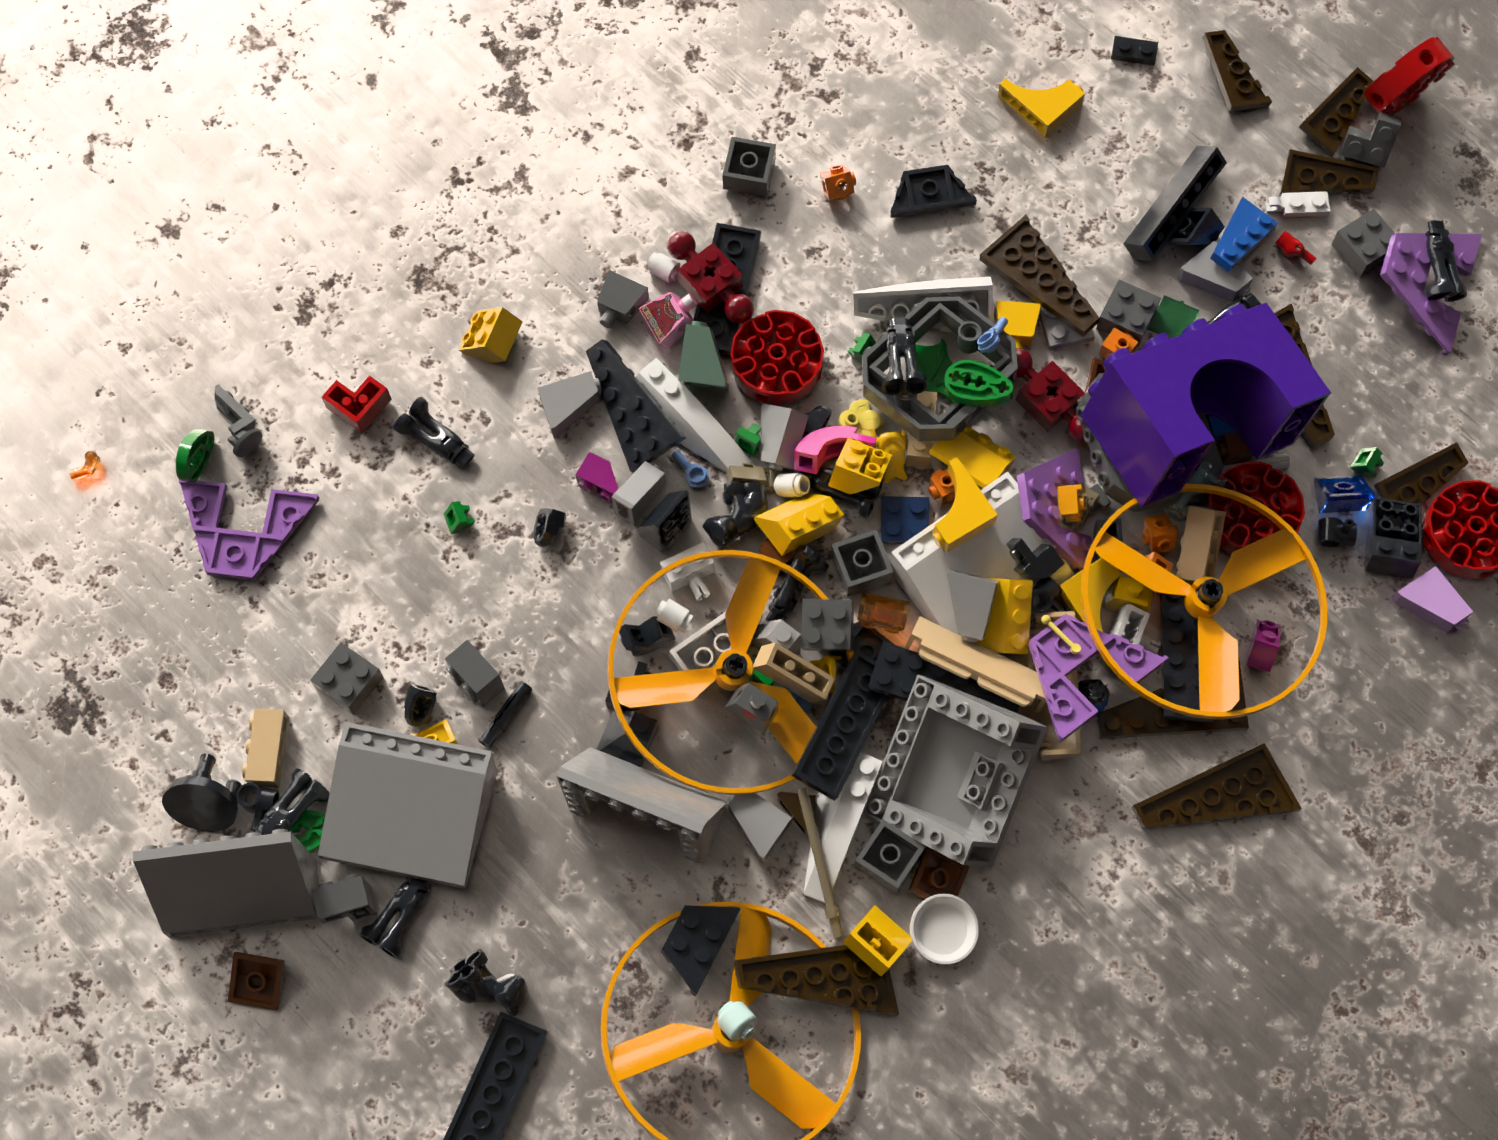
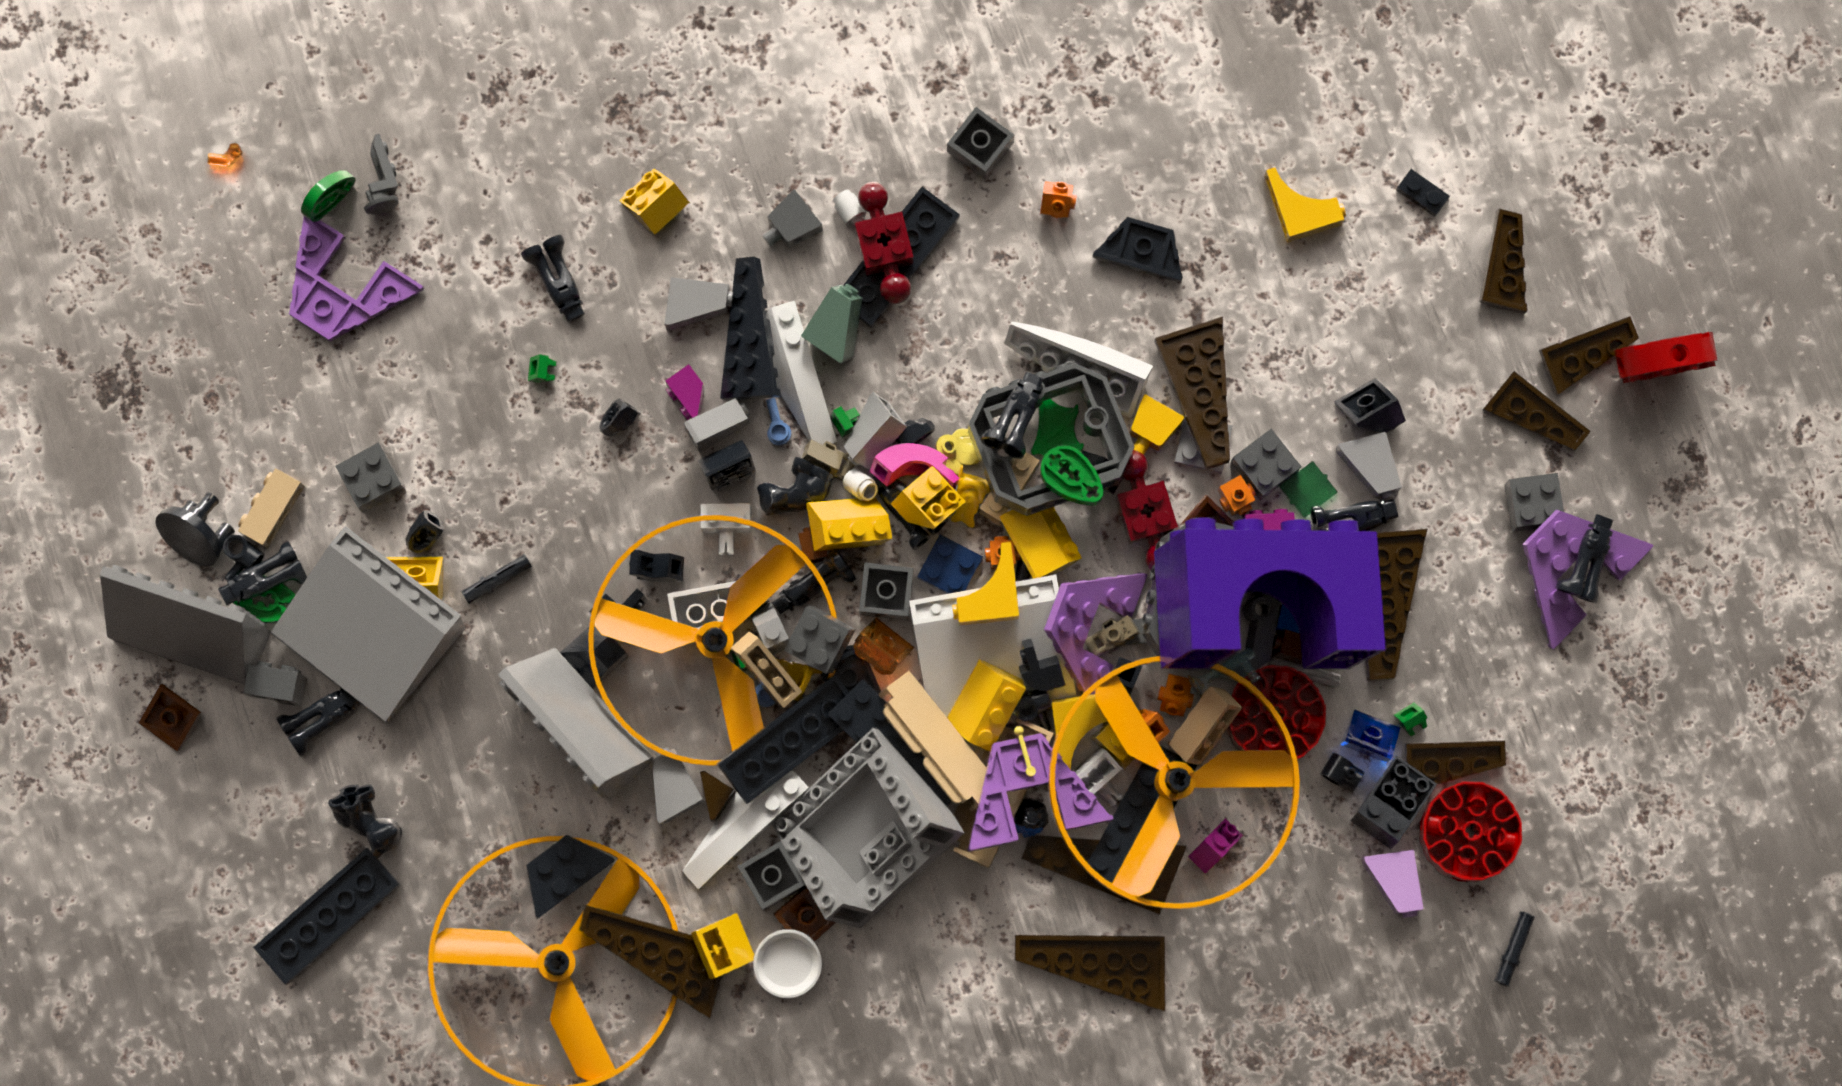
camera: 25 degrees right, 10 degrees up
red brick [321,375,392,434] -> none
dark grey brick [445,640,505,707] -> none
torso [639,292,698,348] -> none
white brick [655,599,693,633] -> none
light aqua head [717,1001,757,1041] -> none
dark grey torso [725,683,778,734] -> none
red brick [730,310,824,406] -> none
dark tan bar [797,787,844,938] -> none
green tile [847,333,876,364] -> none
light grey slope [947,569,999,643] -> none
medium blue plate [977,317,1008,353] -> none
light orange brick [1057,484,1087,522] -> none
black brick [1123,146,1227,261] -> none
blue wing [1210,196,1278,272] -> none
white plate [1265,191,1330,218] -> none
red piece [1275,230,1317,265] -> none
dark grey brick [1340,112,1402,168] -> none

